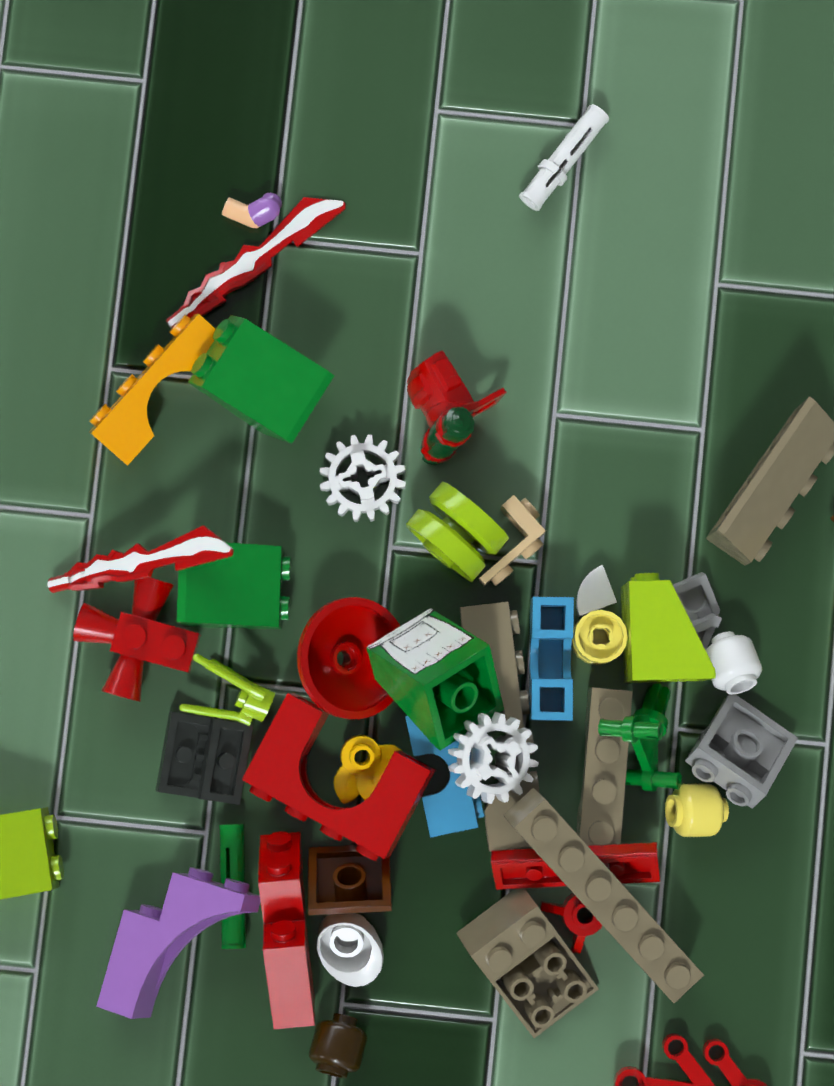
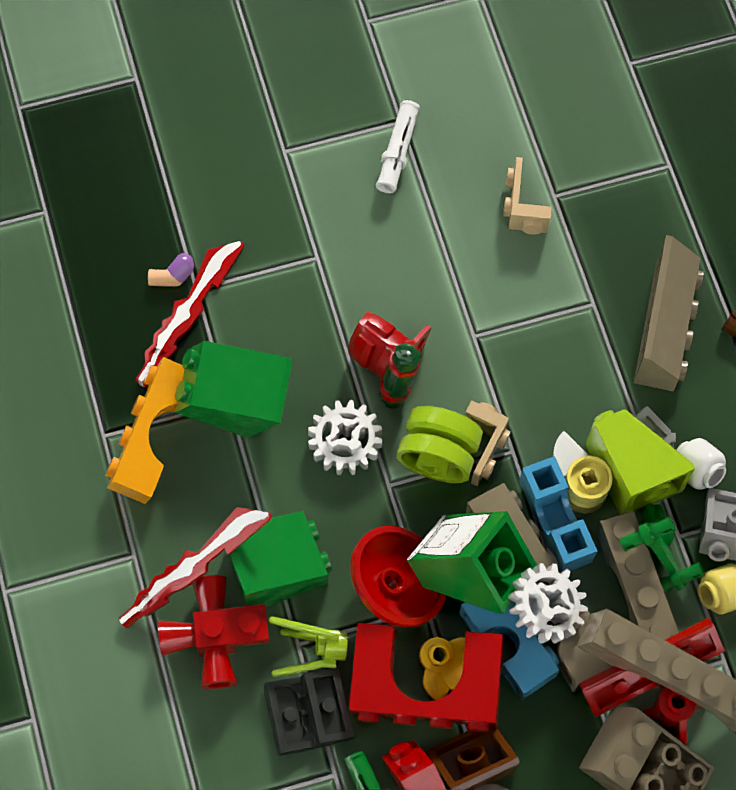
camera: 25 degrees left, 15 degrees down
none -> tan bracket [503,157,552,235]

